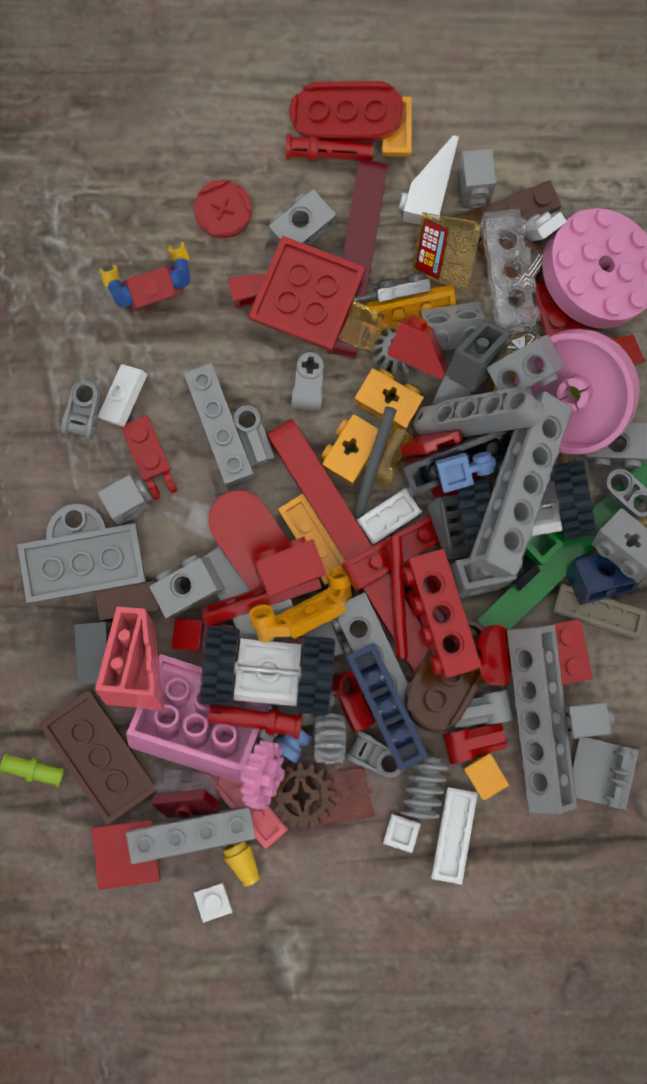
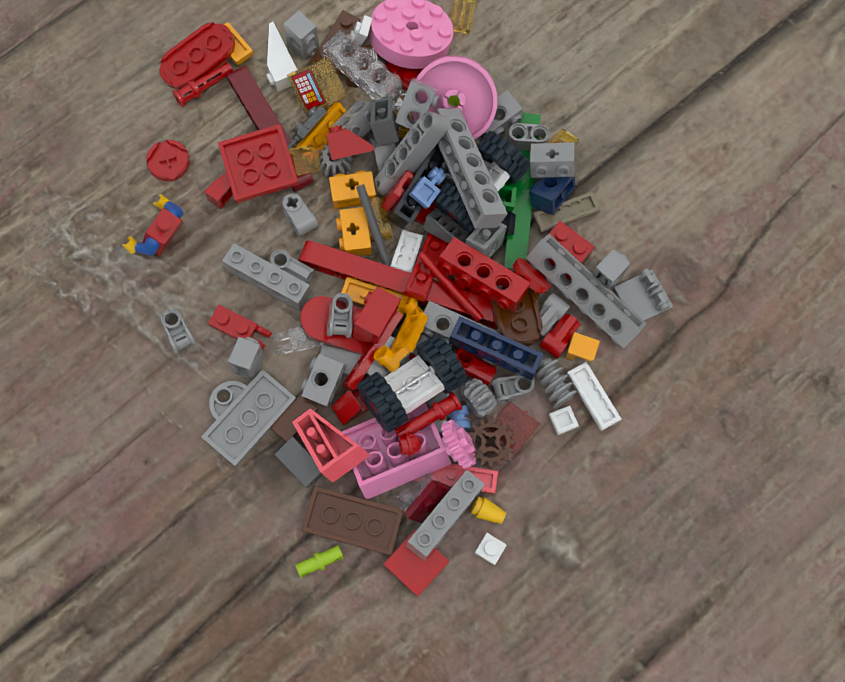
camera: 45 degrees left, 10 degrees down
white plate [98,364,148,427] -> none
light grey brick [269,189,336,246] -> none
none -> light grey piece [327,293,353,338]
none -> red plate [398,433,422,457]

